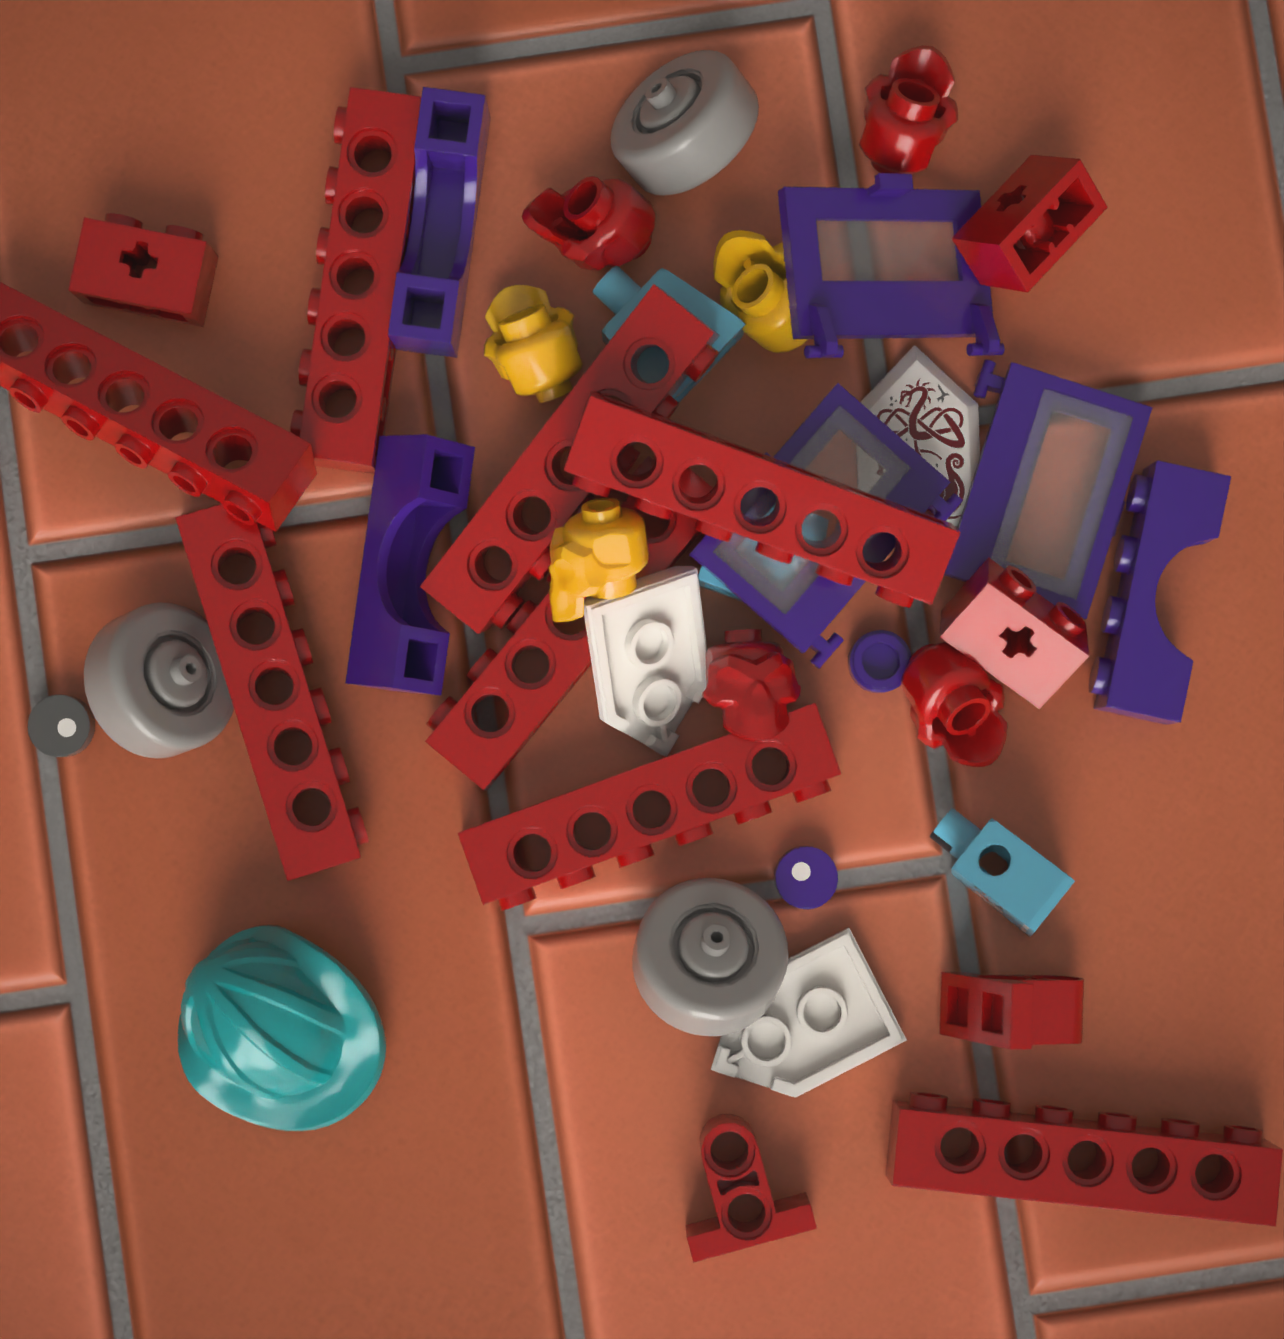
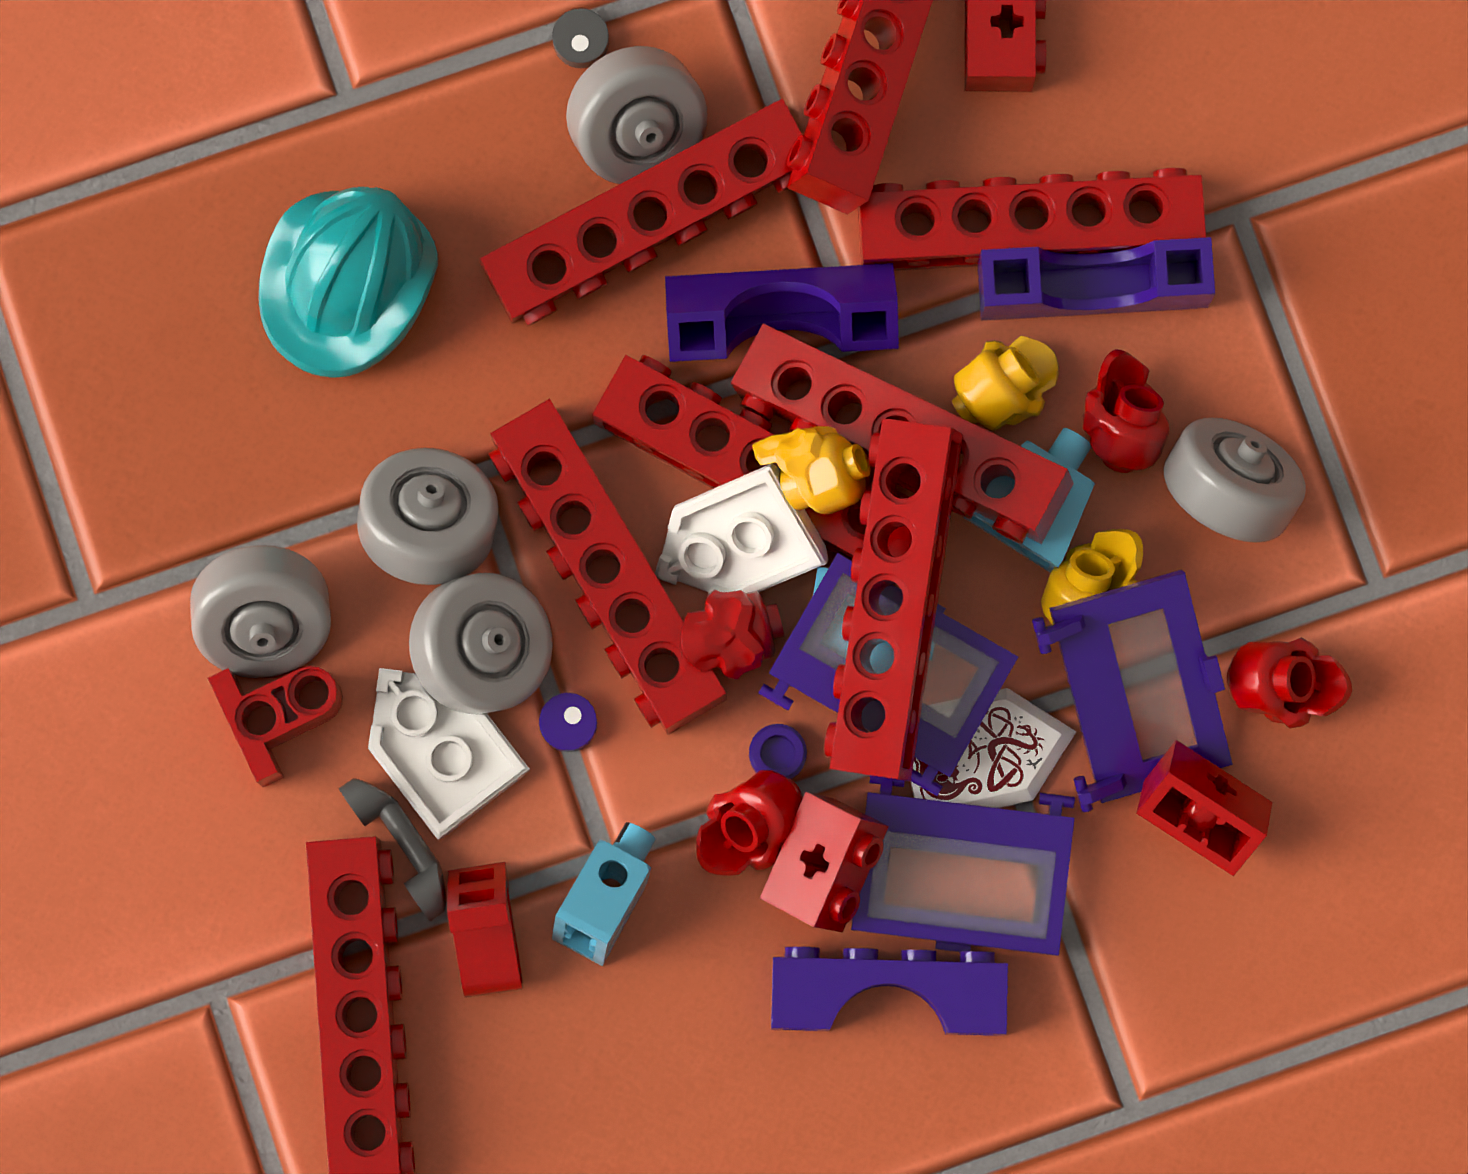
camera: 80 degrees right, 5 degrees down
none -> light grey wheel [190,545,331,678]
none -> dark grey bar [339,778,446,921]
none -> light grey wheel [357,448,498,585]

